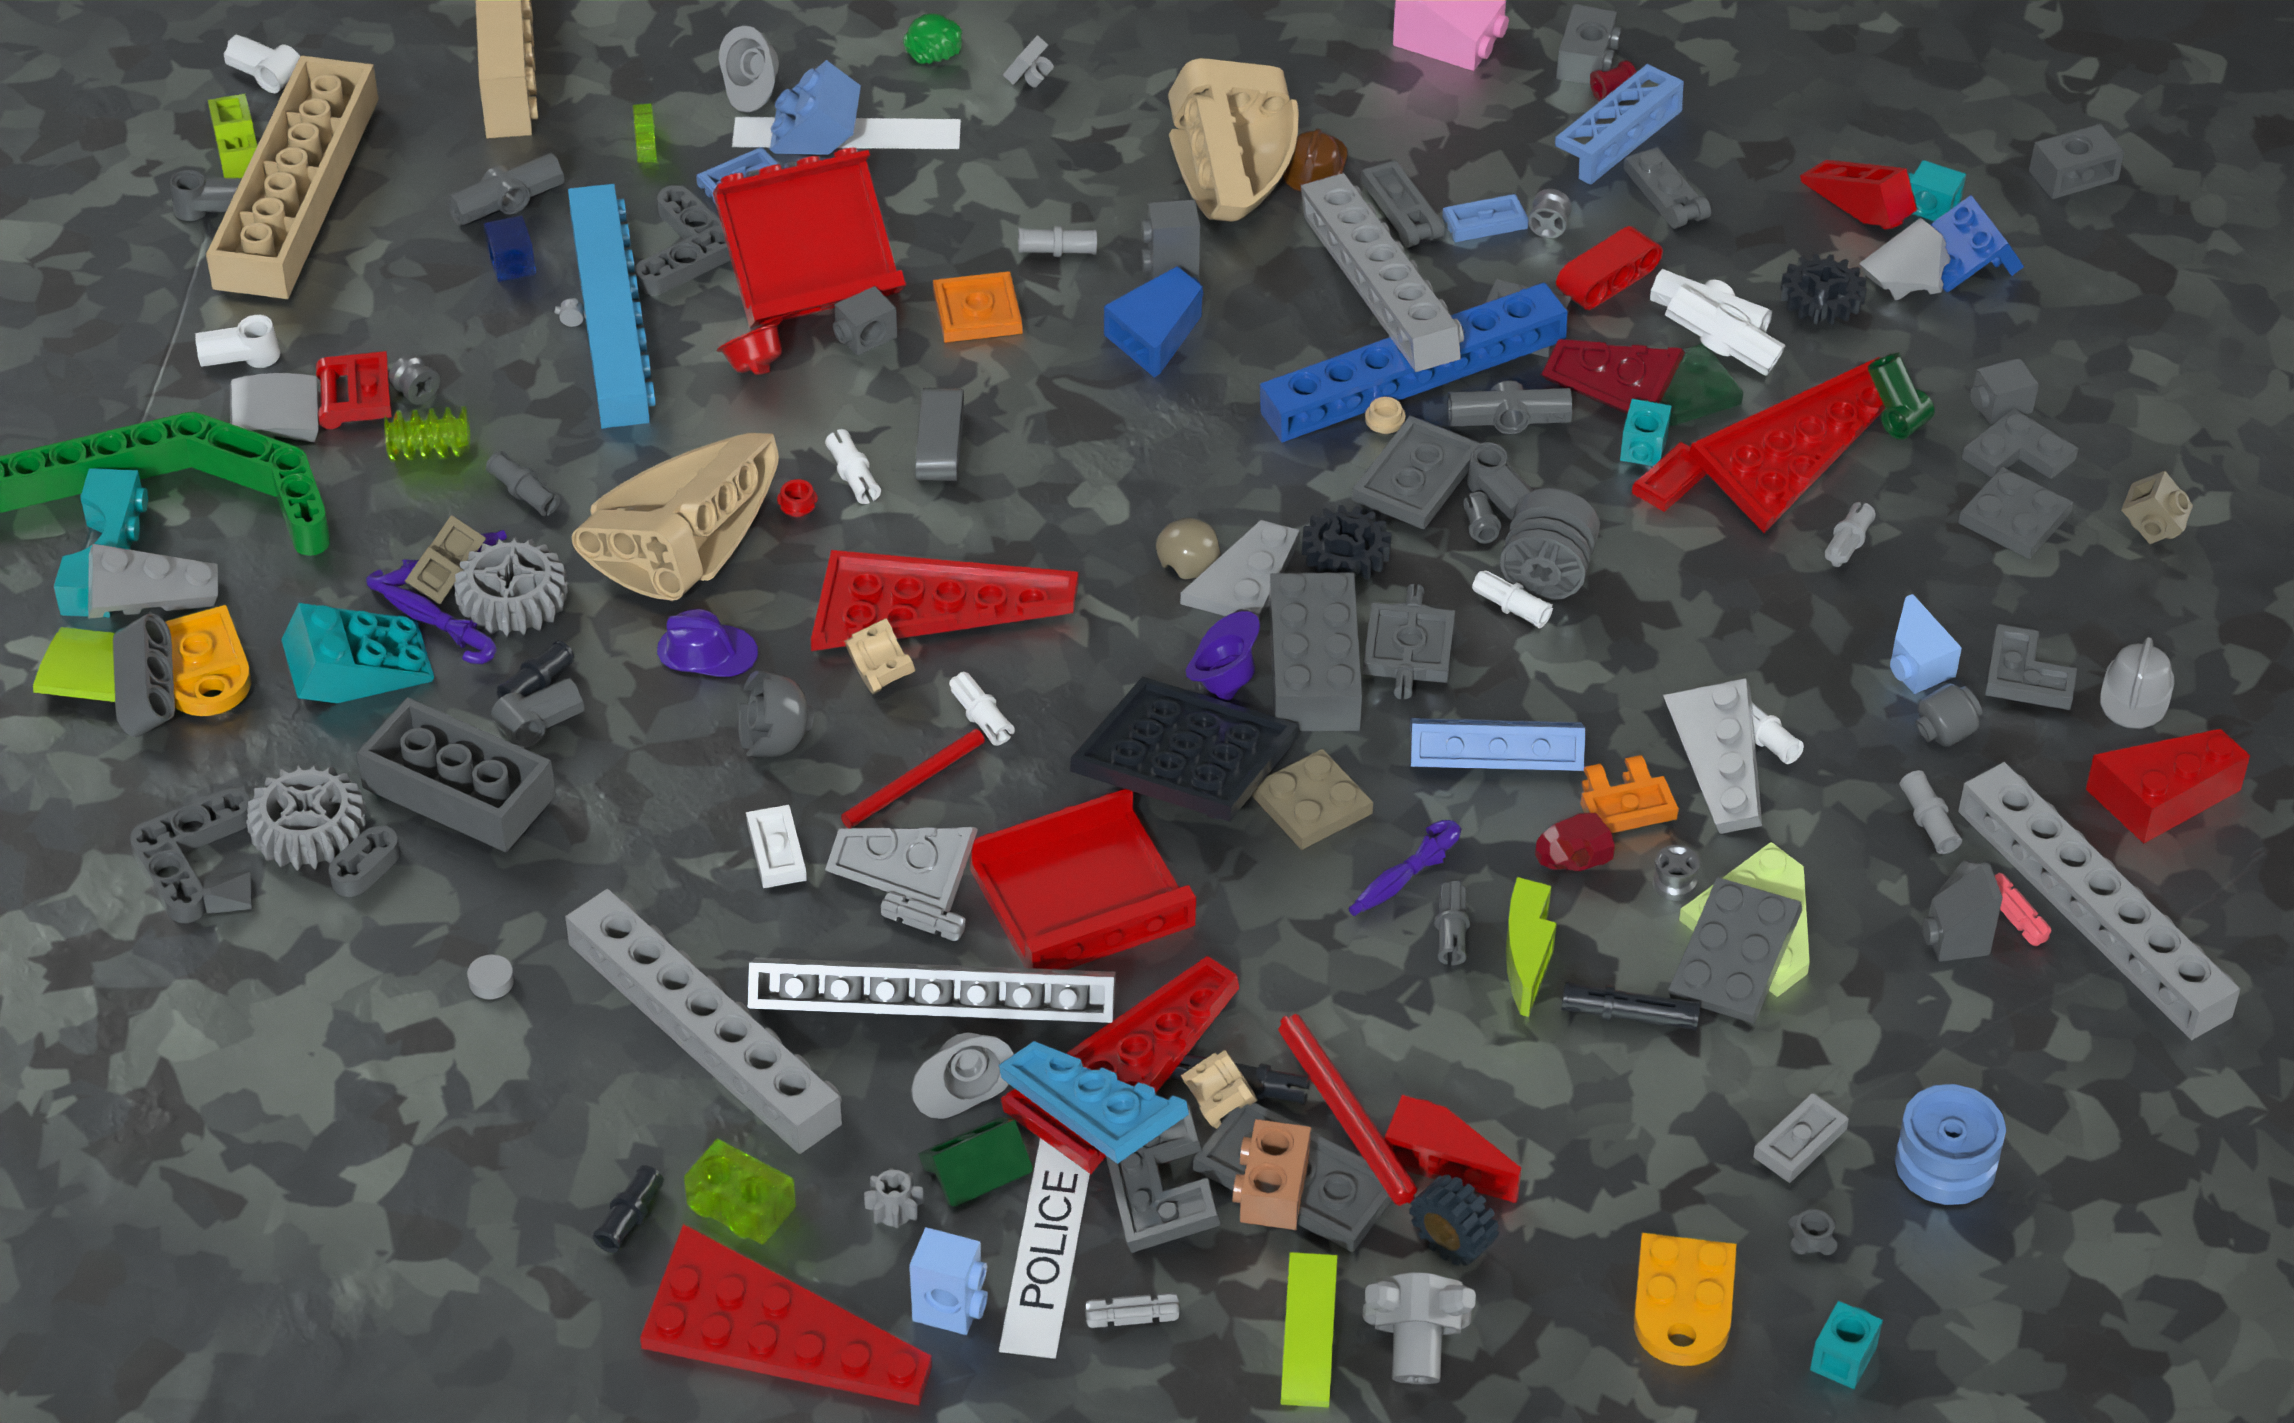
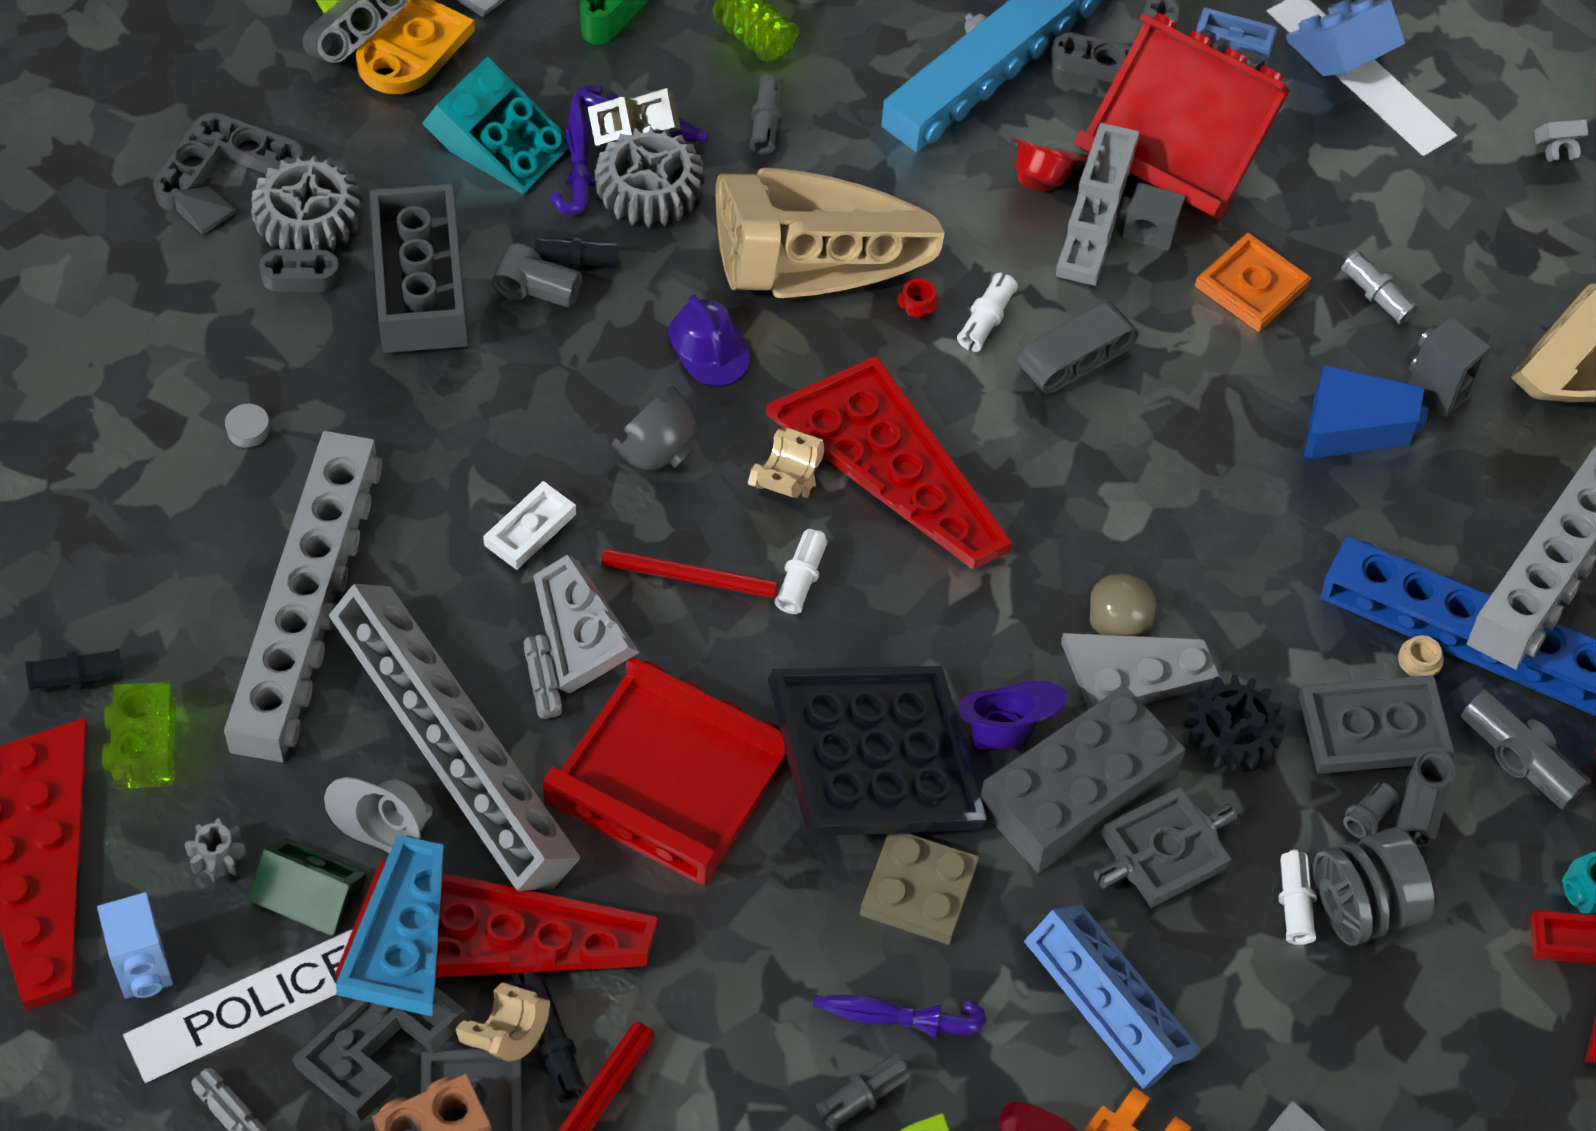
camera: 50 degrees right, 10 degrees up
green hair [903,13,962,64] -> none
none -> light grey slope [1056,123,1139,286]

